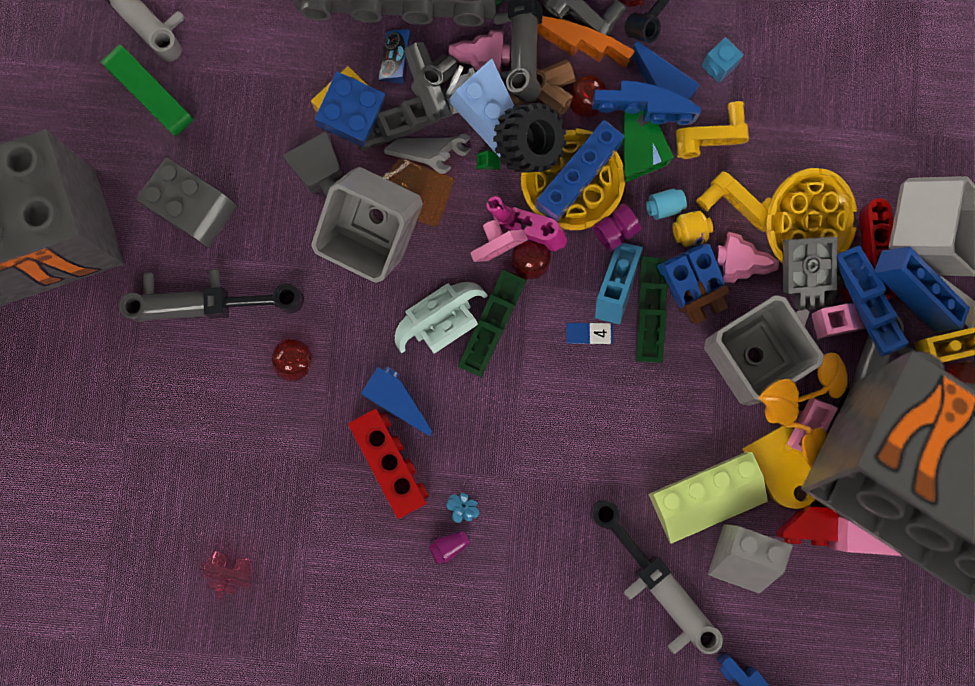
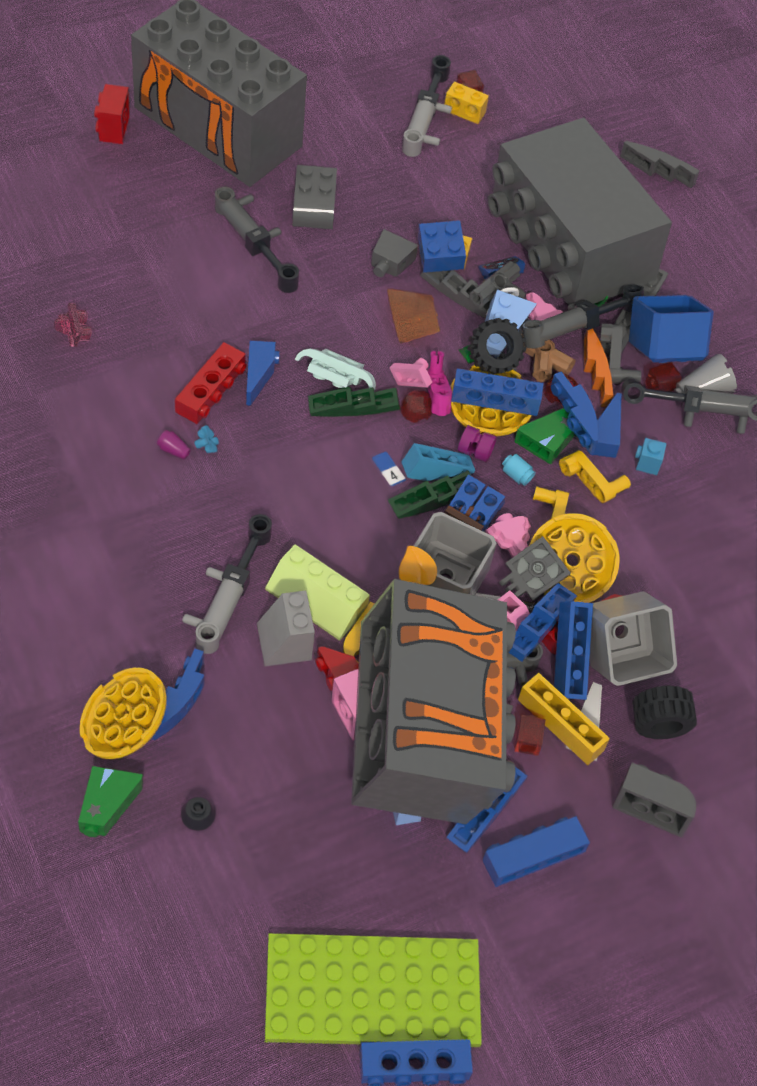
camera: 55 degrees right, 25 degrees down
green beam [100,44,194,138] -> none
clear red hair [271,338,312,381] -> none
light grey plate [311,167,423,283] -> none
light grey flag [384,134,470,174] -> none
yellow head [672,211,713,247] -> none

